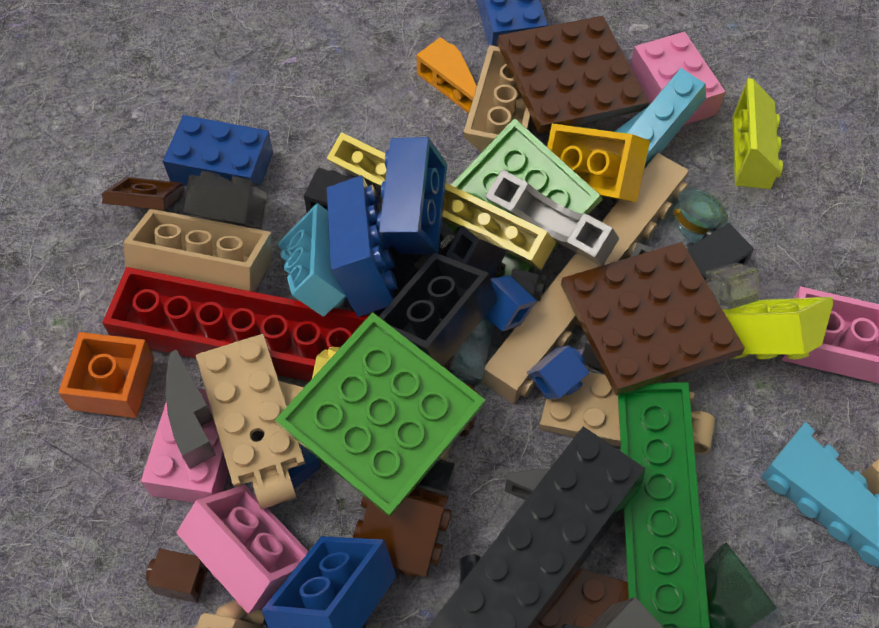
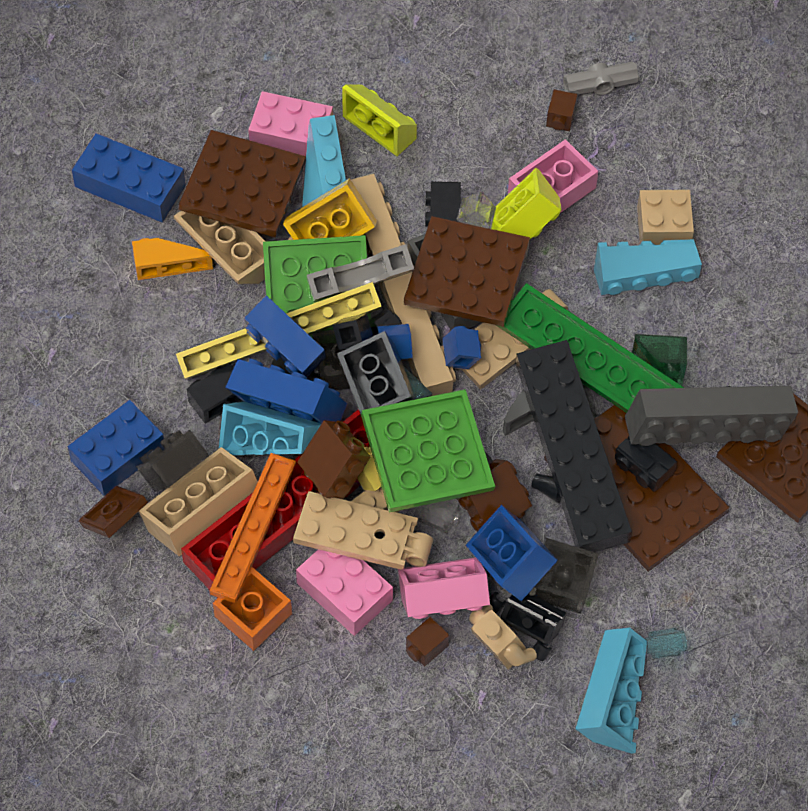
camera: 55 degrees left, 0 degrees up
dark grey slope [166,350,216,469] -> none
clear light blue piece [673,189,728,243] -> none
none -> orange tile [209,453,296,603]
none -> reddish brown brick [298,420,371,499]

